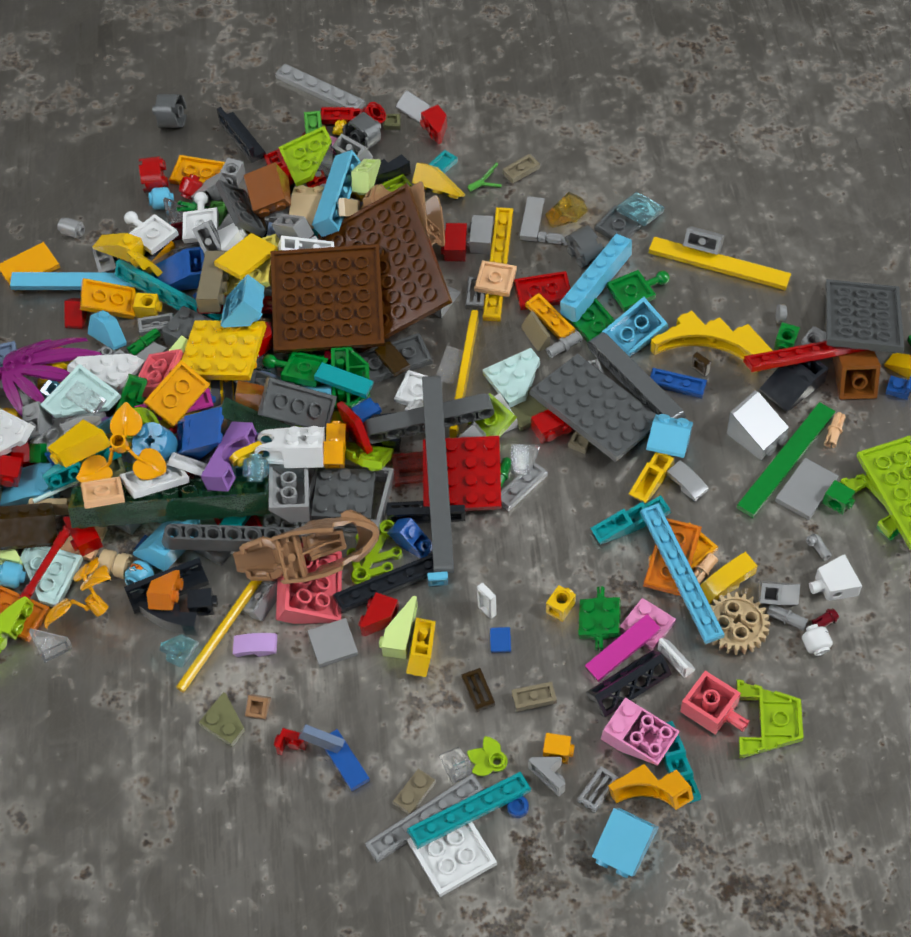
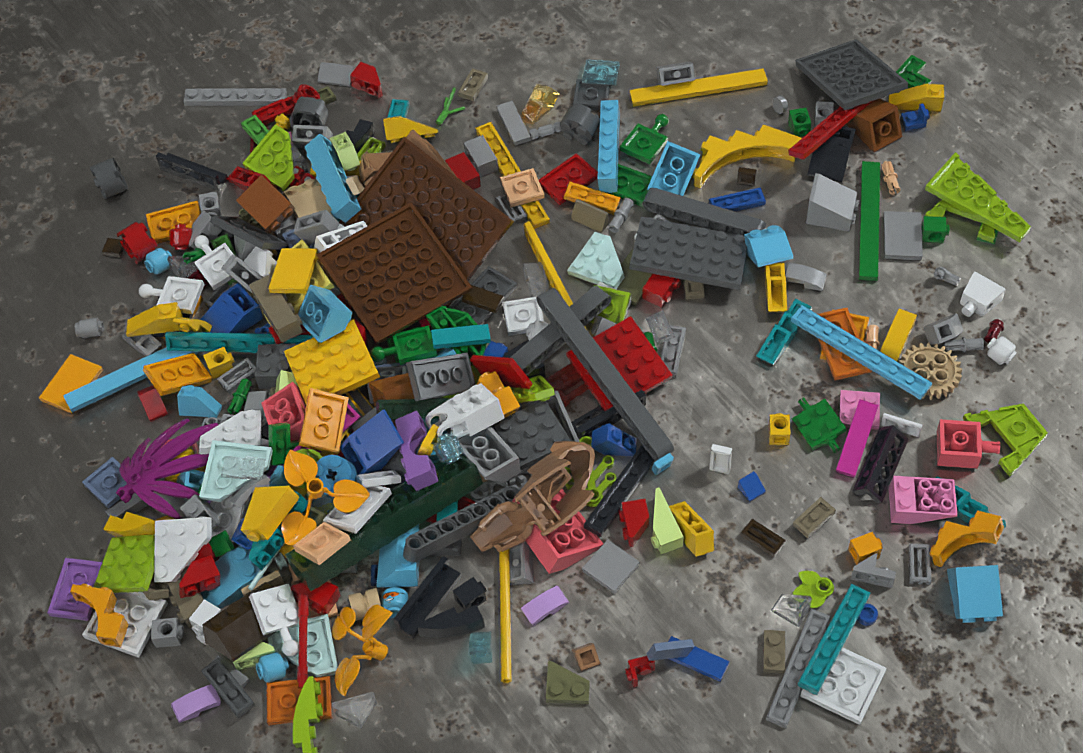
camera: 30 degrees left, 0 degrees up
orange slope [147,570,183,610] -> none
none -> dark brown tile [102,238,124,258]
none -> white plate [249,584,299,657]

